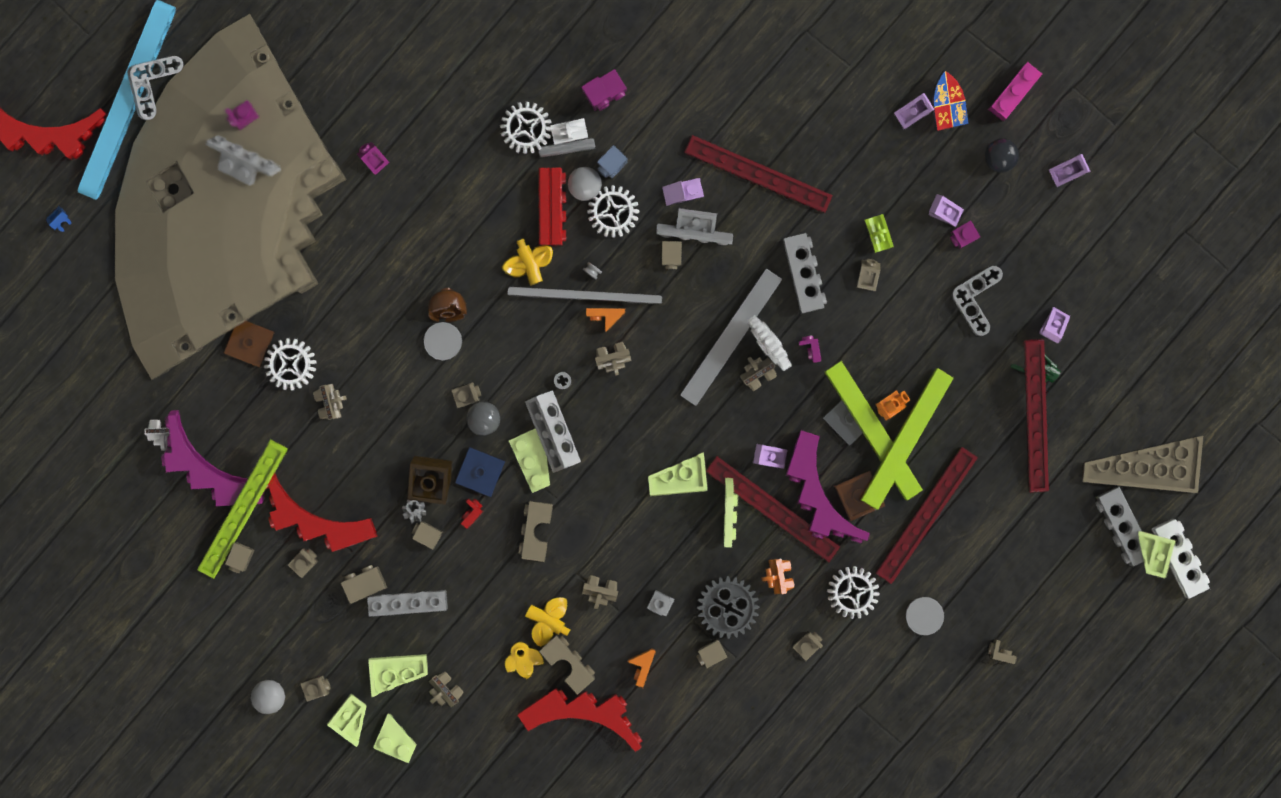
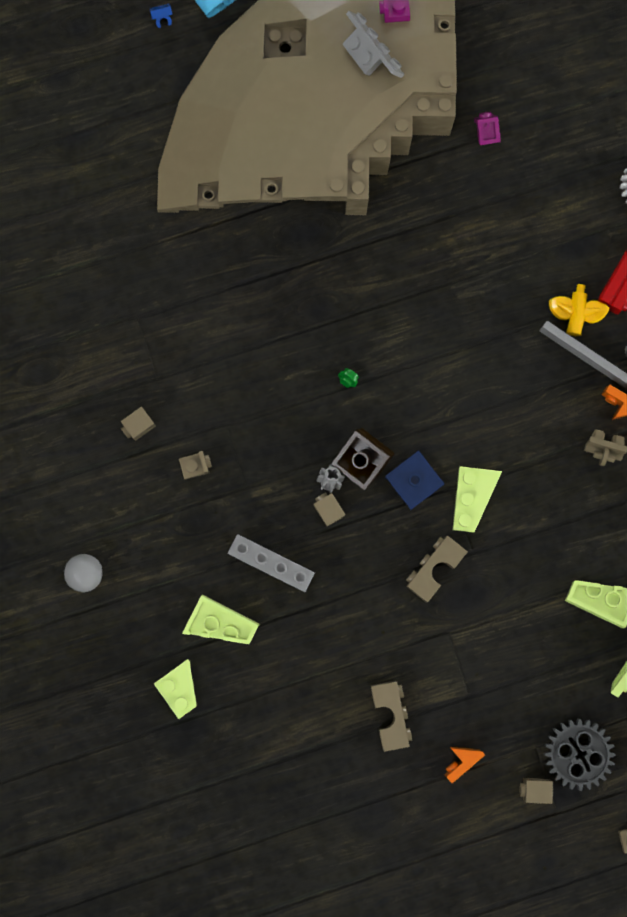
camera: 30 degrees right, 5 degrees down
white hips [145,420,170,451] -> none
magenta arch [162,410,265,506] -> none
lime tile [197,440,287,579] -> none
reddish brown plate [224,321,274,367] -> none
white gear [264,338,317,390] -> none
red arch [266,472,377,552] -> none
dark tan bracket [301,675,331,702] -> none
dark tan hips [313,384,347,420] -> none
yellowish green wing [327,694,366,747] -> none
dark tan brick [341,565,387,604] -> none
light grey tile [424,322,462,361] -> none
reddish brown cylinder [428,288,467,322] -> none
dark tan hips [429,672,464,707] -> none
dark tan bracket [452,382,482,408] -> none
red bracket [461,498,484,529] -> none
dark grey piece [466,402,500,436] -> none
yellow plate [505,642,543,679] -> none
red arch [518,688,642,752] -> none
light grey brick [525,390,581,473] -> none
yellow plant [525,598,570,647] -> none
light grey bush [554,372,571,389] -> none
dark tan hips [582,575,618,609] -> none
light grey window [647,590,675,616] -> none
none -> green plate [338,368,359,388]

